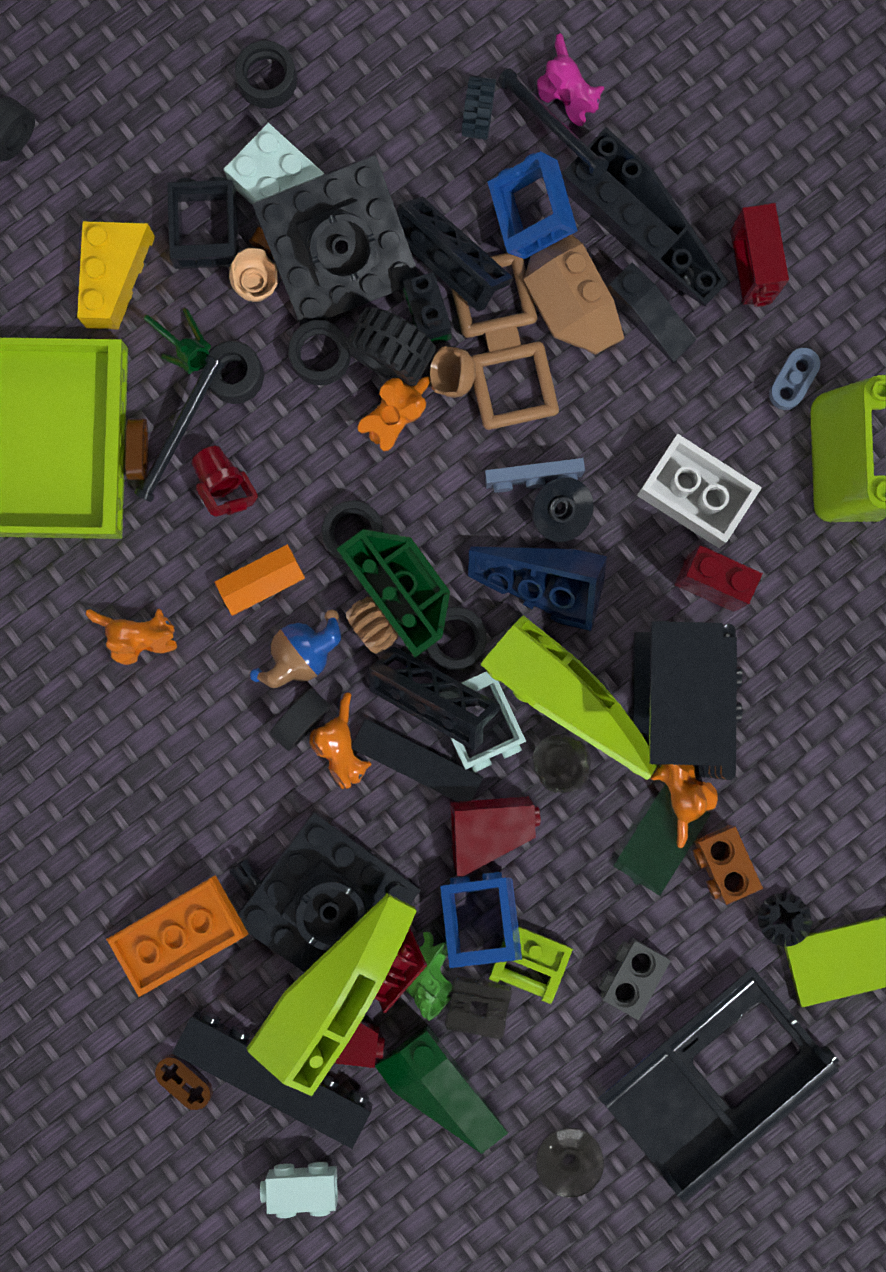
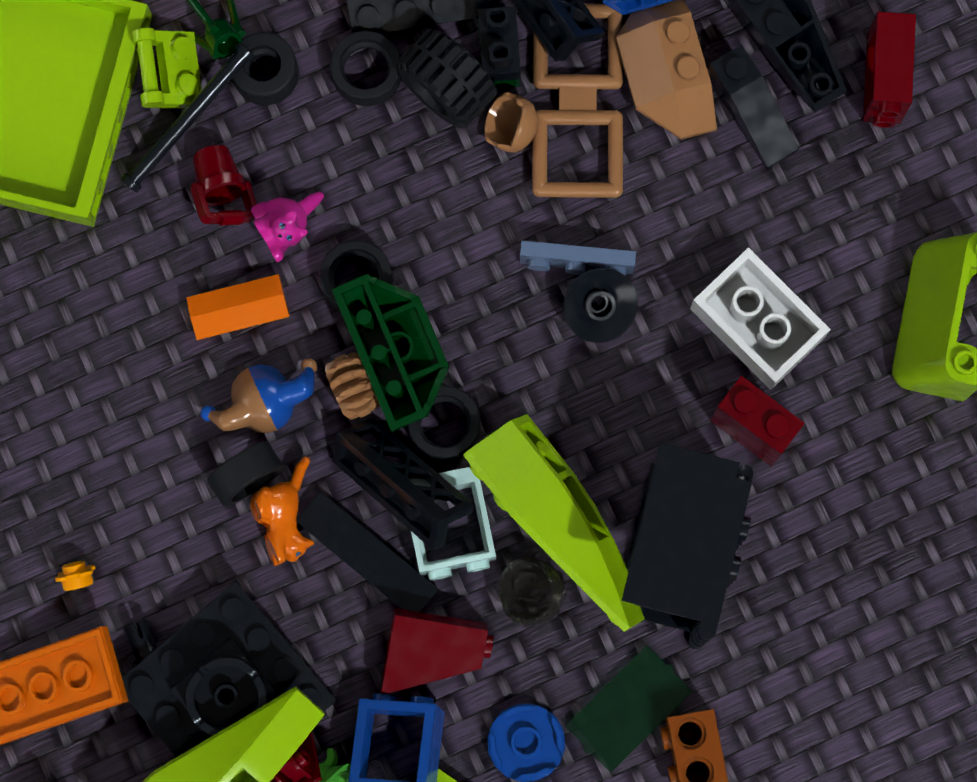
camera: 15 degrees right, 5 degrees down
orange animal [85,609,177,665] -> none
reddish brown beam [125,419,148,480] -> none
orange animal [357,376,430,451] -> none
dark blue wedge [468,546,607,631] -> none
orange animal [650,764,718,848] -> none
sand blue plate [769,348,820,410] -> none
none -> light orange plate [55,561,96,591]
none -> lime plate [132,28,202,108]
none -> dark pink animal [251,191,324,262]
none -> blue tile [487,703,565,782]

